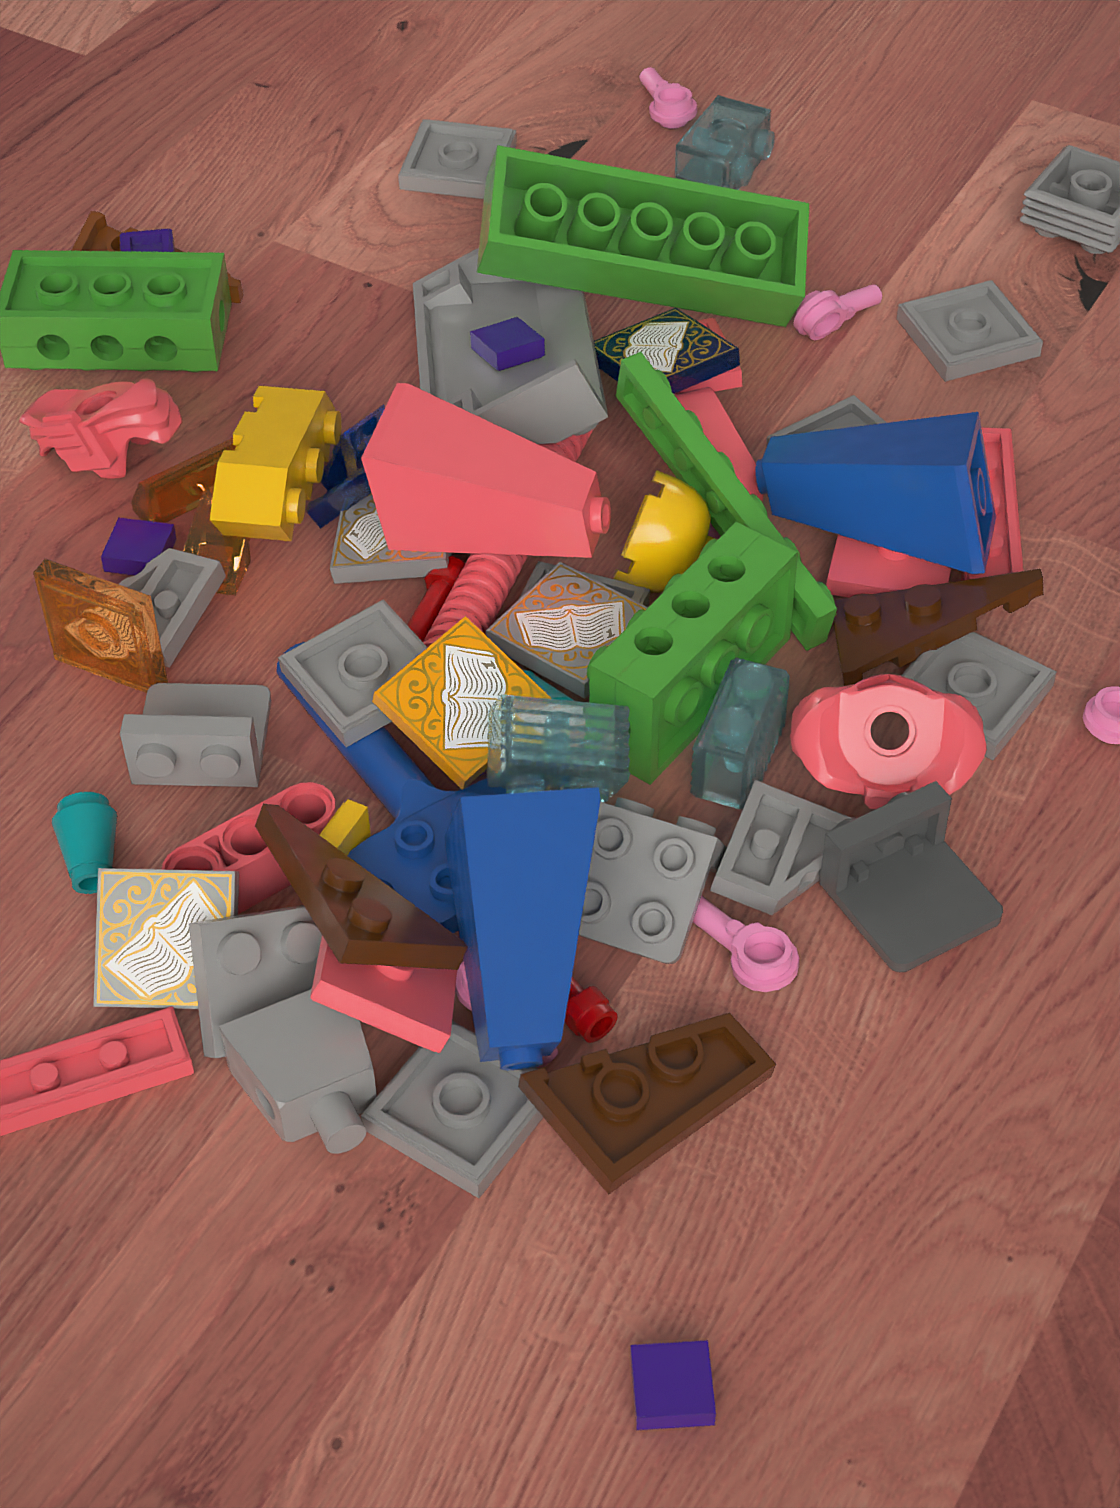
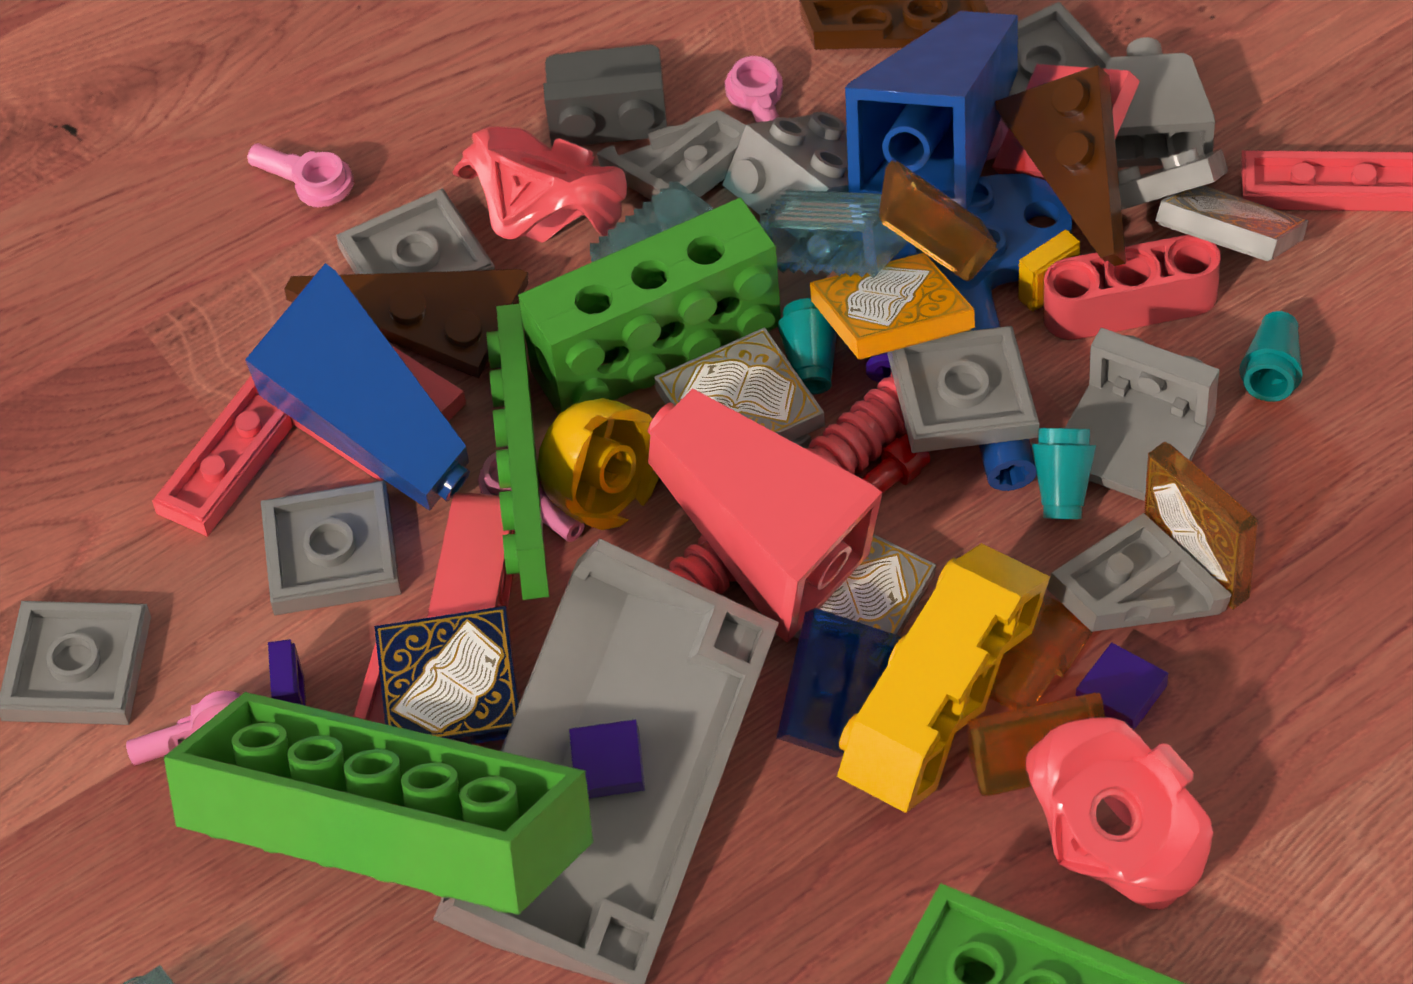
camera: 150 degrees left, 5 degrees up
none -> dark purple tile [268,639,306,706]
none -> clear orange slope [879,160,998,281]
none -> teal cone [1032,428,1096,519]

